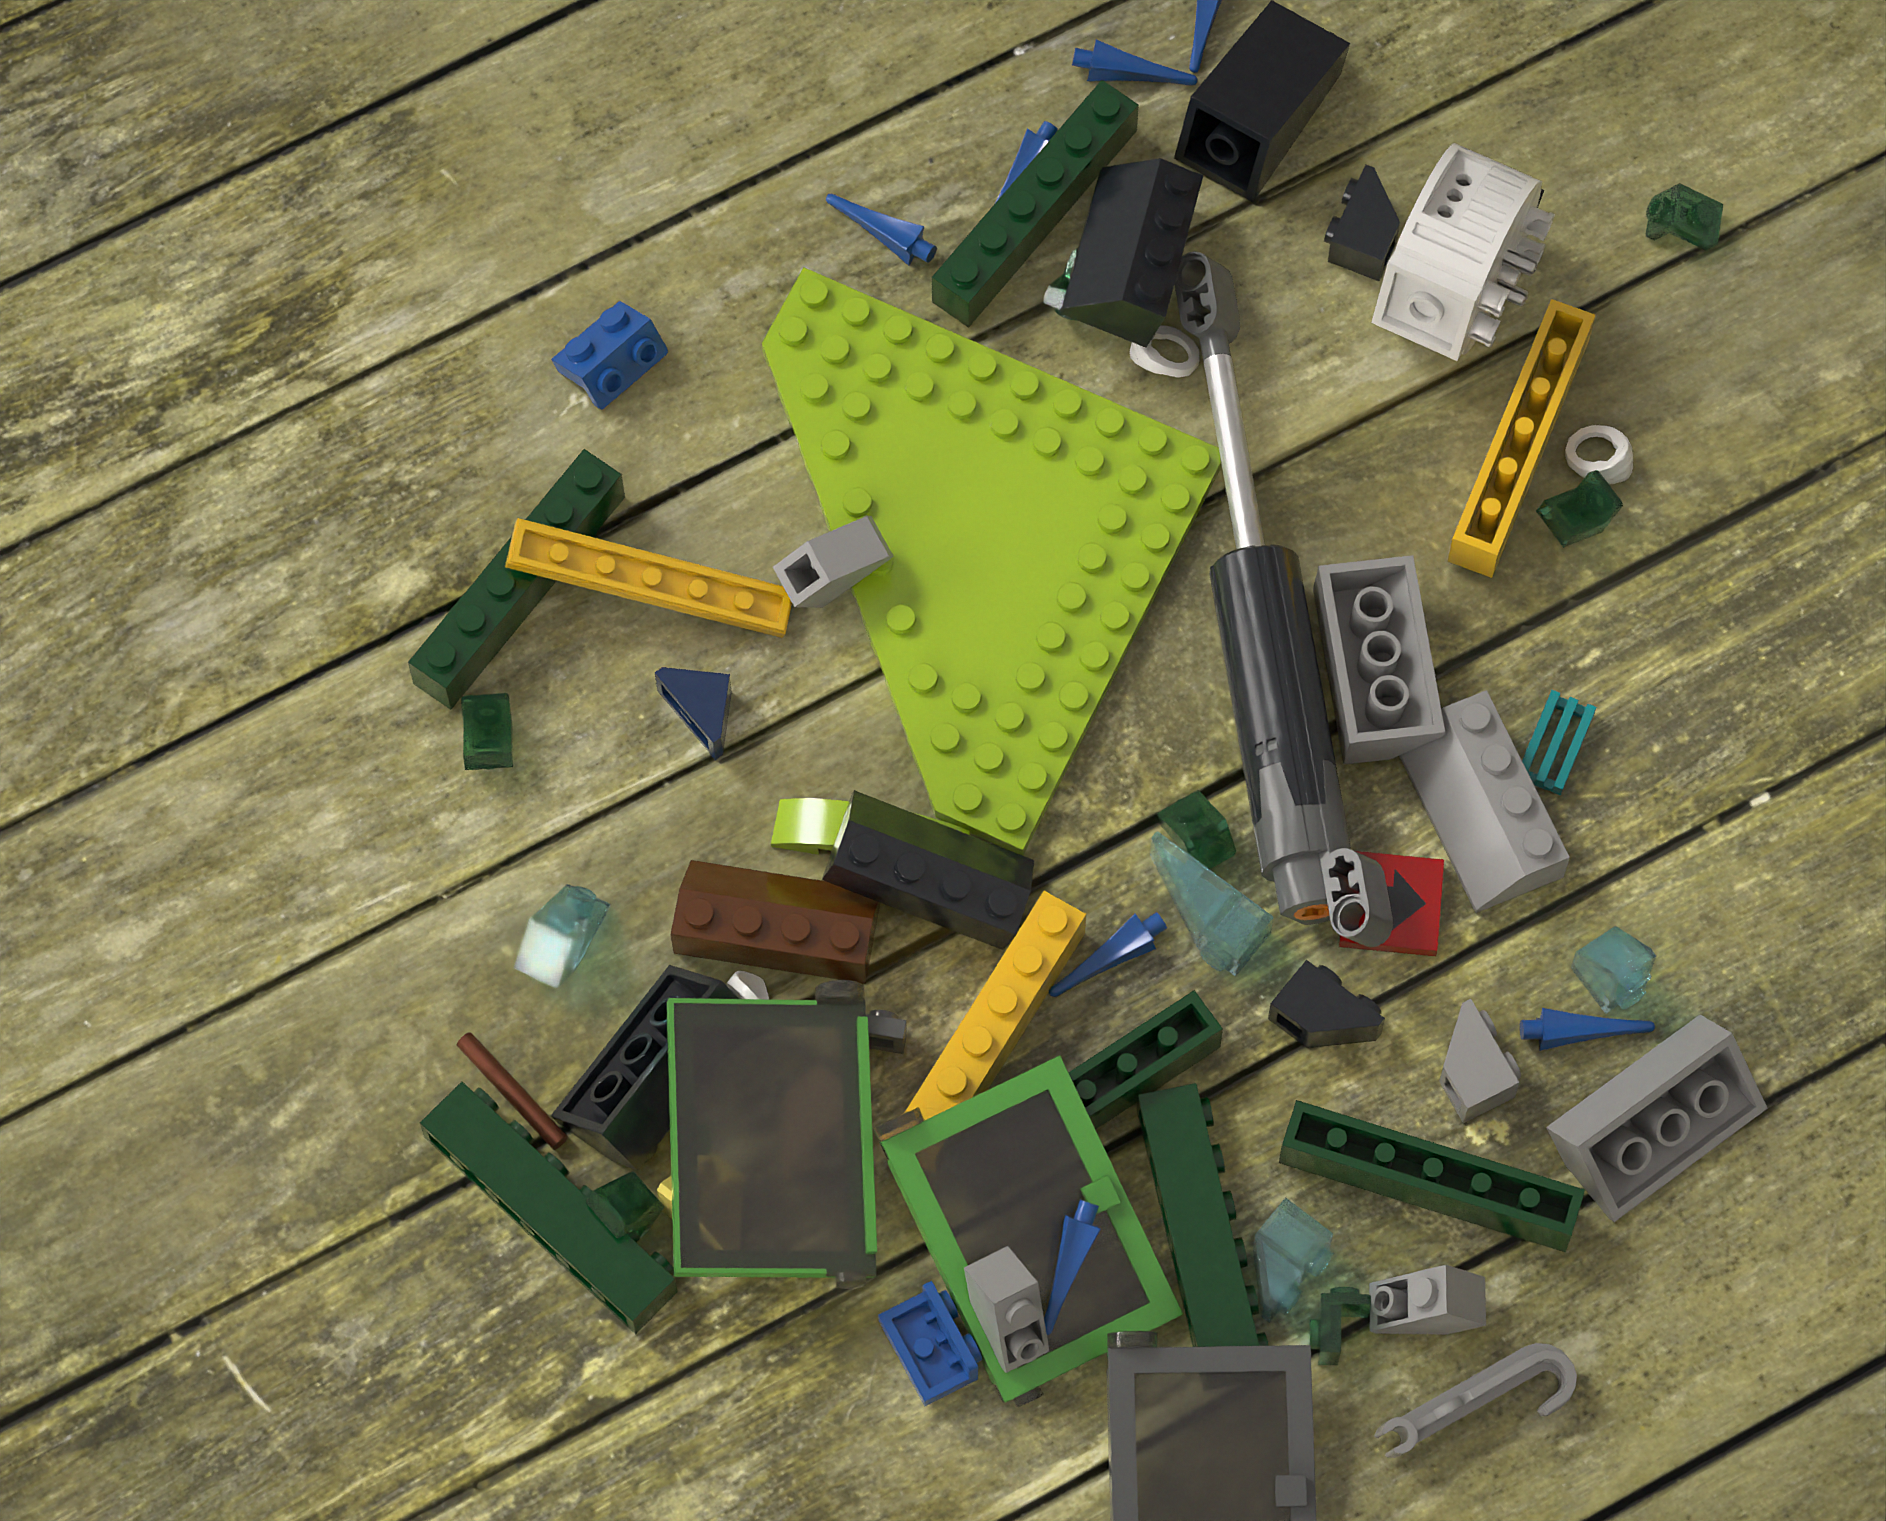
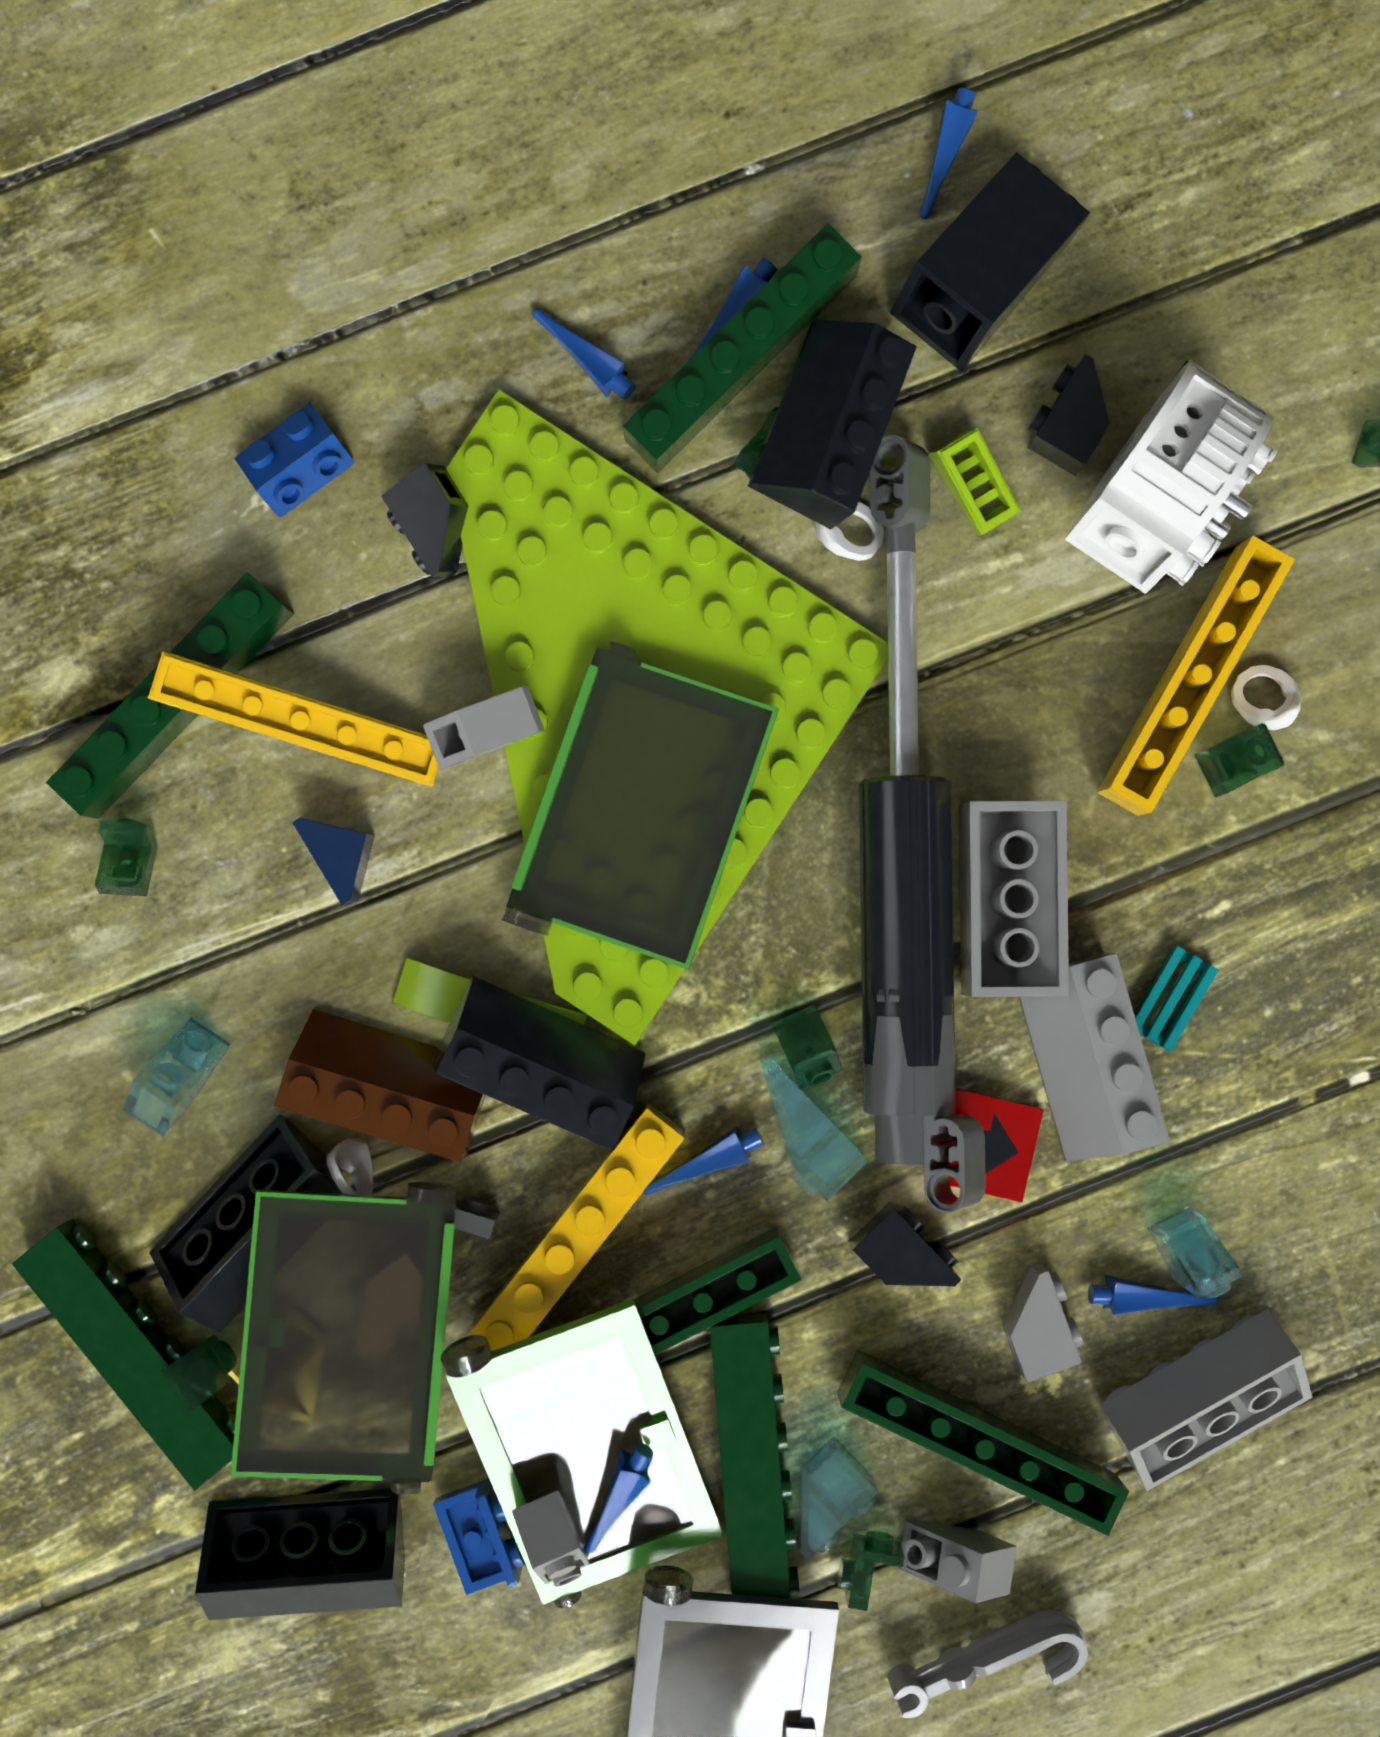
camera: 10 degrees right, 20 degrees up
copper bar [456,1032,568,1150] -> none
blue piece [1072,39,1198,85] -> none
none -> black slope [195,1488,405,1620]
none -> black slope [381,463,469,578]
none -> clear smoke door [502,641,779,970]
none -> lime slope [928,427,1021,536]

